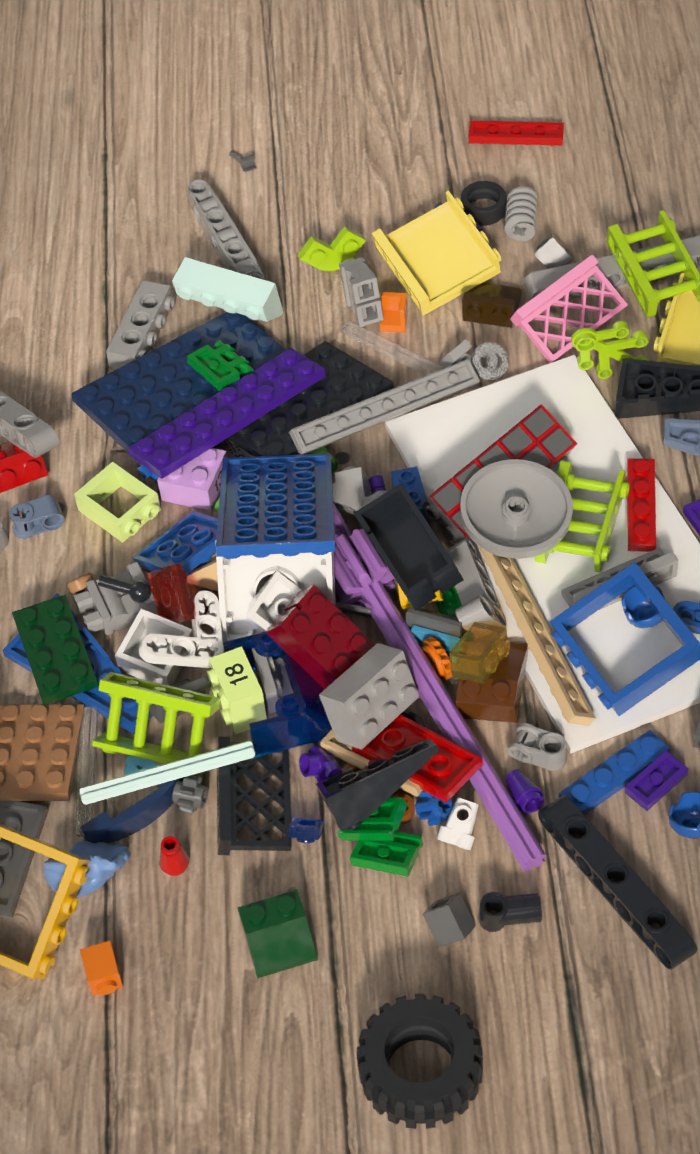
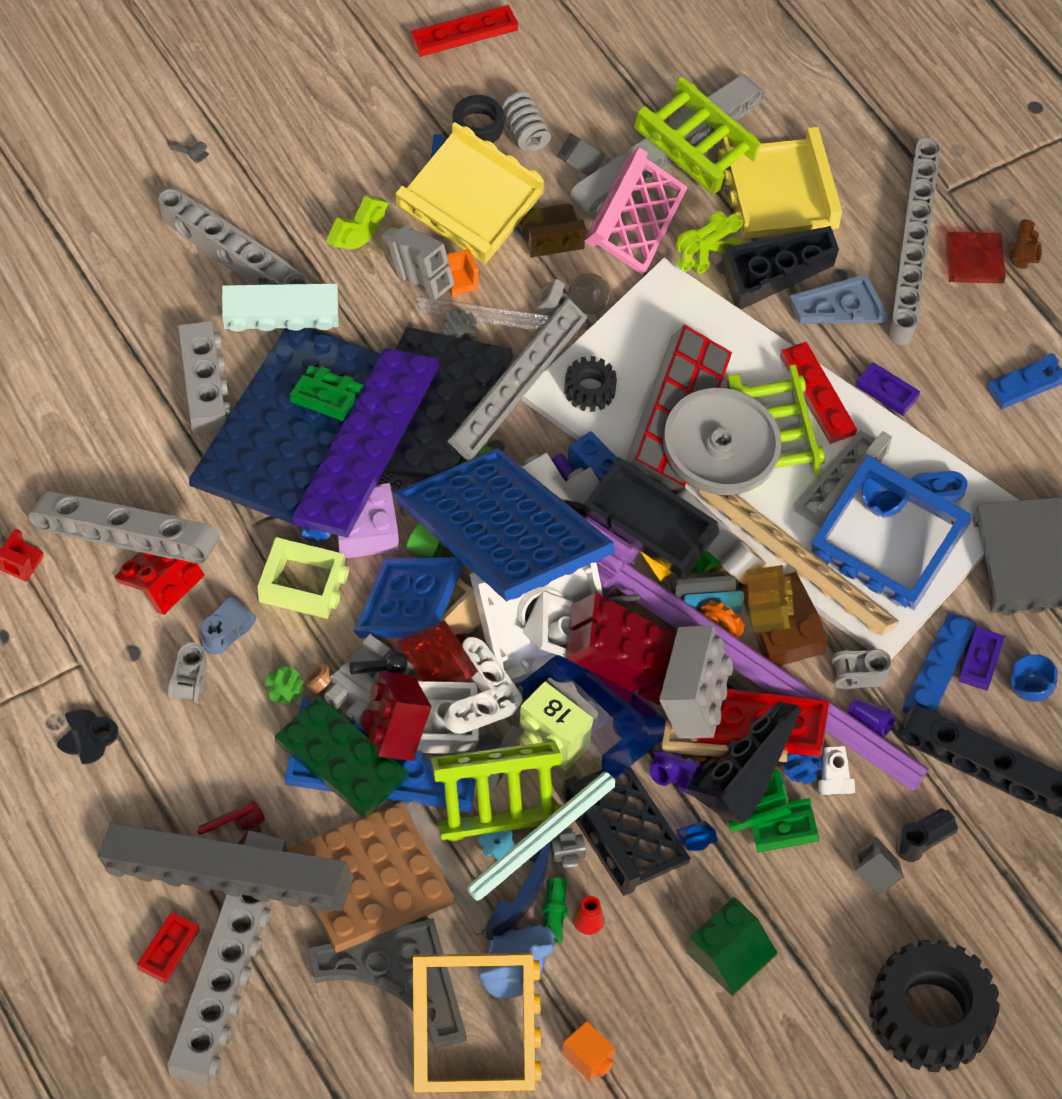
camera: 35 degrees left, 5 degrees up
none -> bright green gear [265,666,304,705]
none -> dark red brick [361,671,432,761]
none -> dark grey gear [442,310,478,340]
none -> green pin [542,877,568,945]
none -> black tyre [564,356,617,412]

